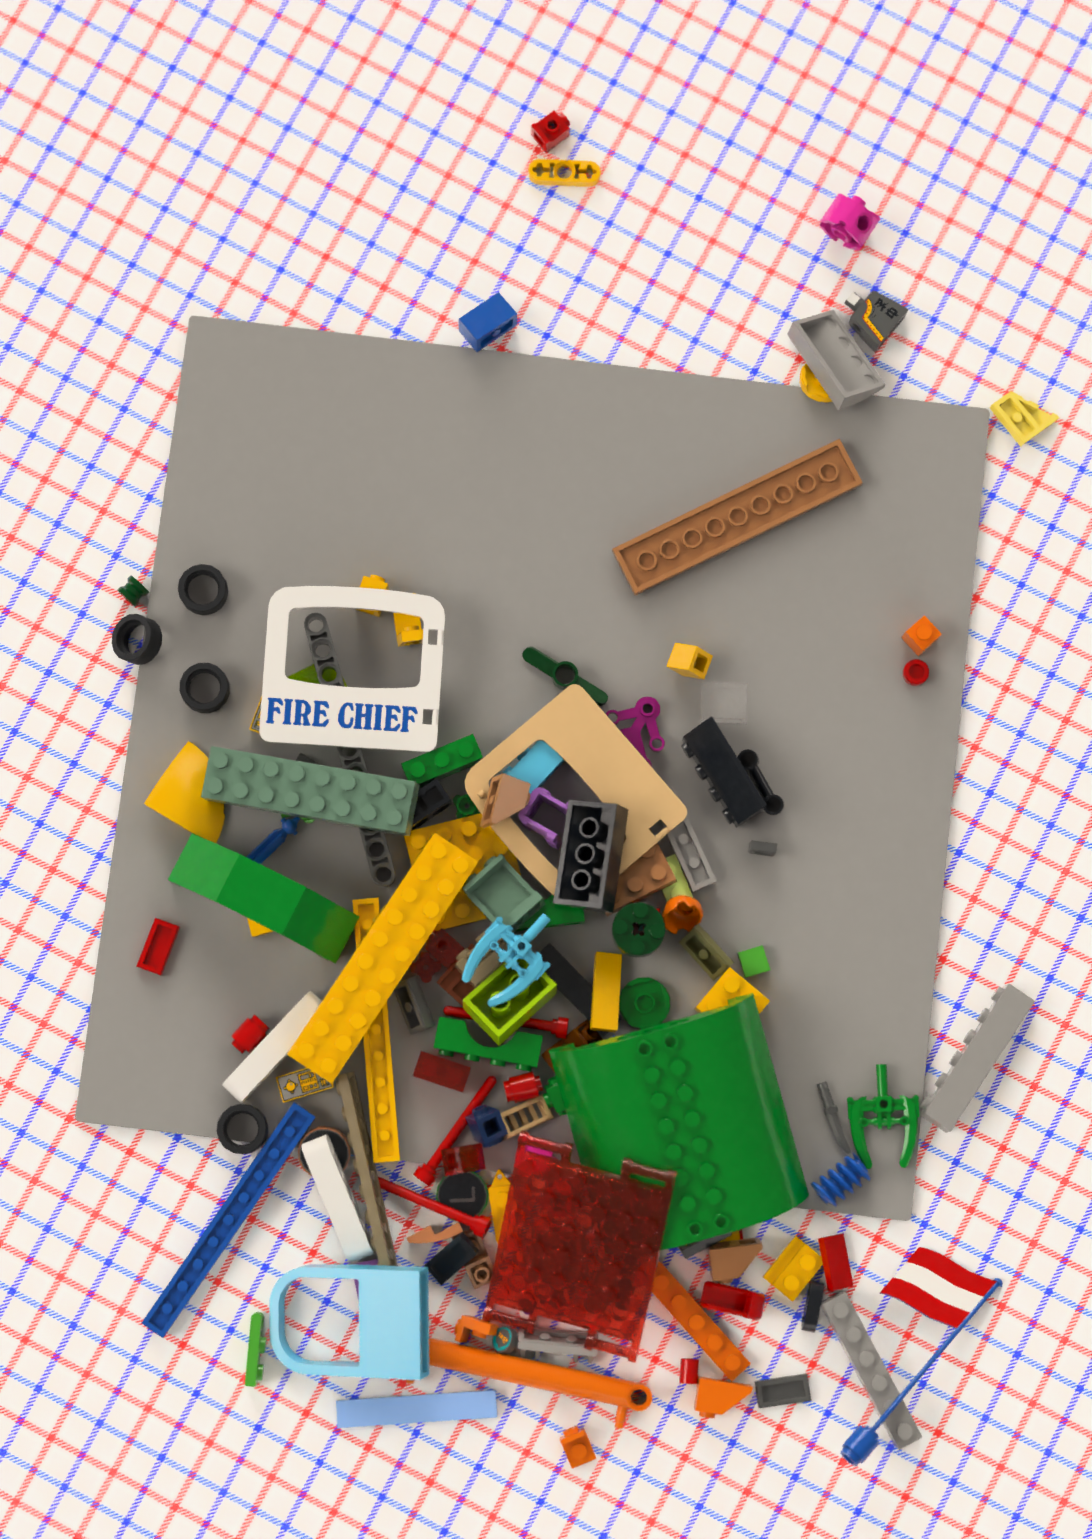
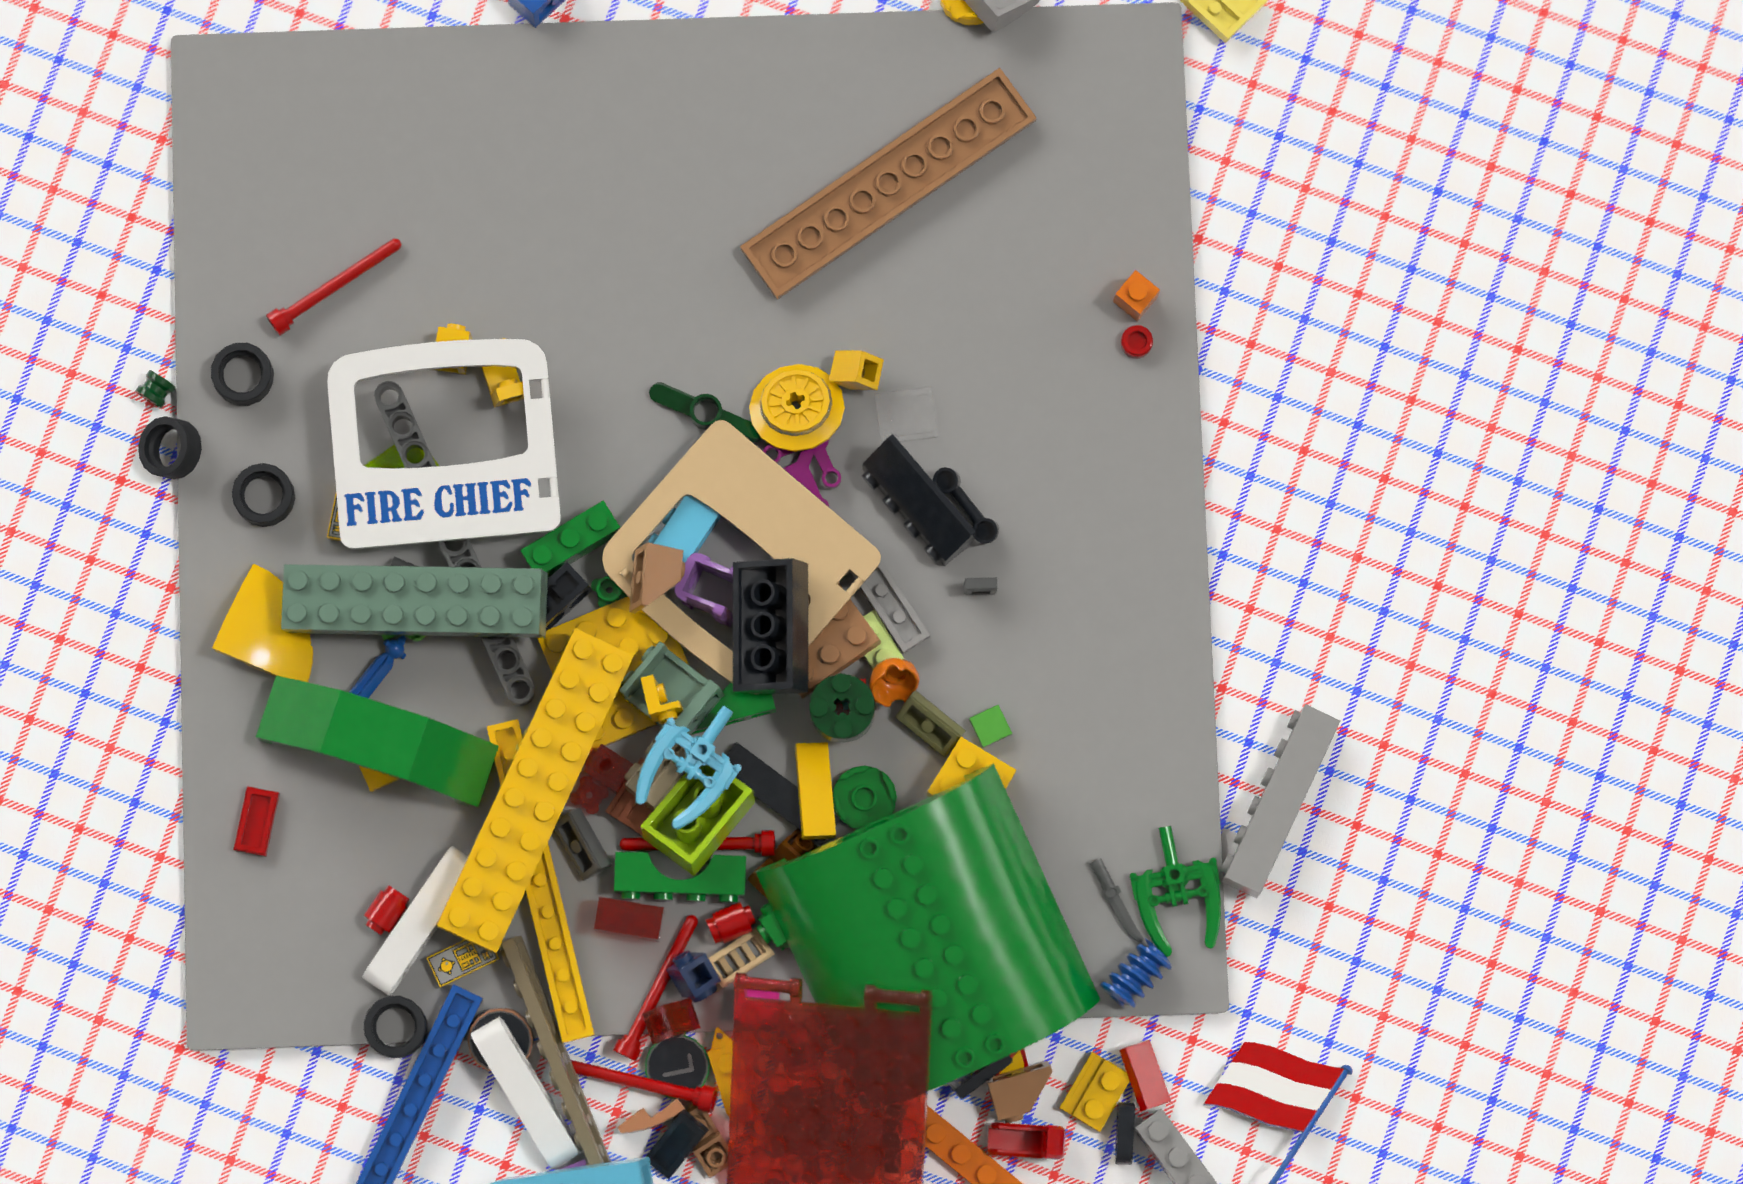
camera: 10 degrees left, 0 degrees up
none -> red piece [266,238,402,336]
none -> yellow bracket [641,675,684,724]
none -> yellow piece [749,364,845,452]

